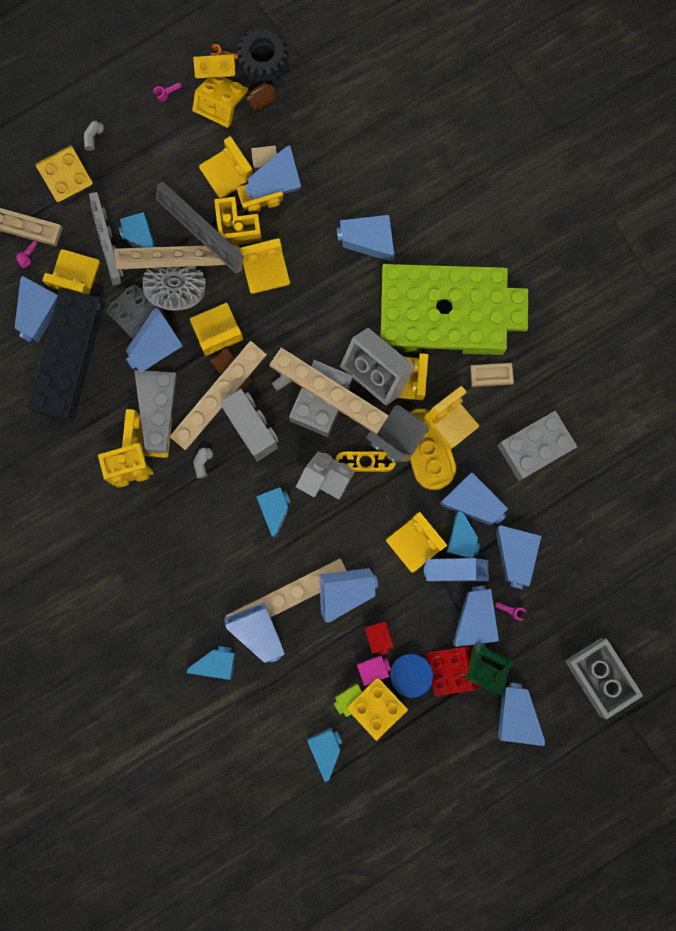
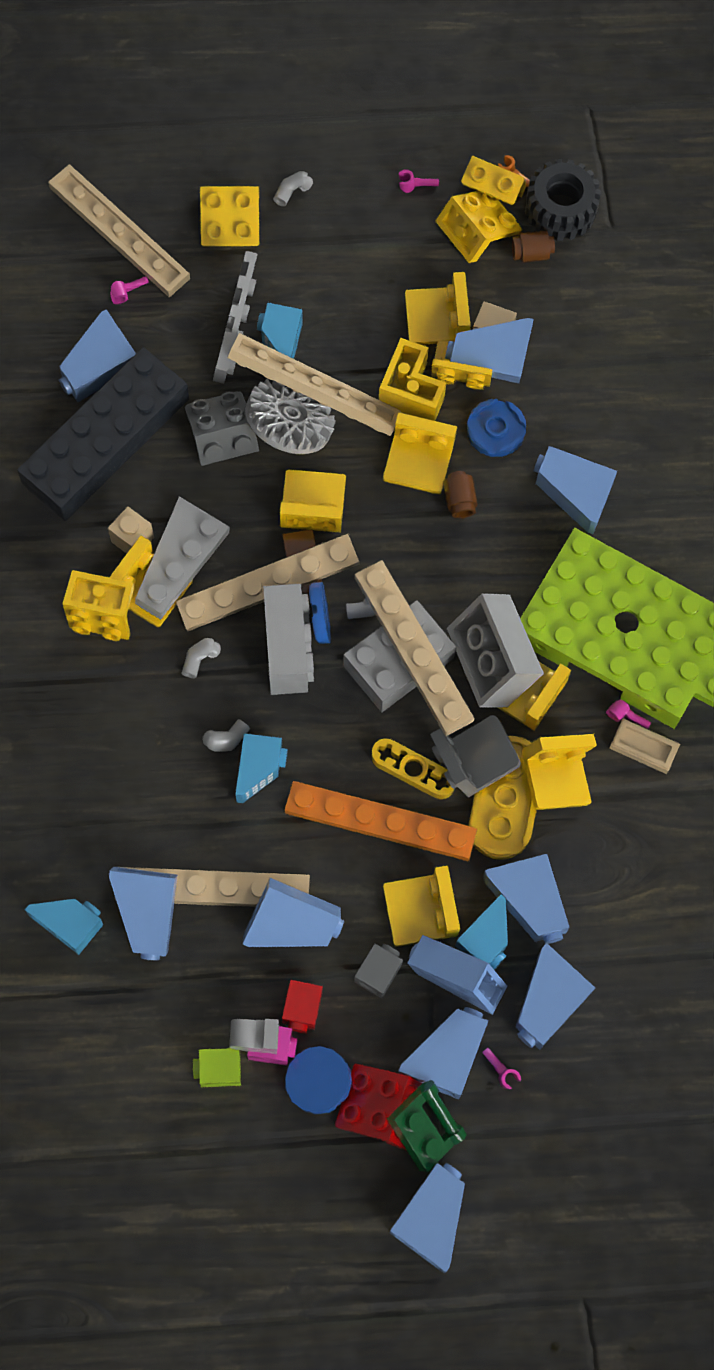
camera: 25 degrees right, 10 degrees down
yellow bracket [42,249,100,295] -> none
medium blue slope [126,307,182,373] -> none
dark grey tile [156,182,244,274] -> none
light grey brick [296,451,355,499] -> none
dark azure slope [307,728,342,782] -> none
yellow bracket [347,678,408,741] -> none
light grey brick [498,411,577,481] -> none
light grey brick [565,638,643,719] -> none
none -> tan brick [108,506,154,554]
none -> light grey arm [203,719,250,751]
none -> light grey leg [229,1019,279,1054]
none -> orange plate [285,781,477,861]
none -> blue tile [309,582,331,644]
none -> dark grey brick [354,944,403,999]
none -> reddish brown brick [443,471,478,518]
none -> blue tile [467,399,526,457]
none -> dark pink hand [606,700,651,729]

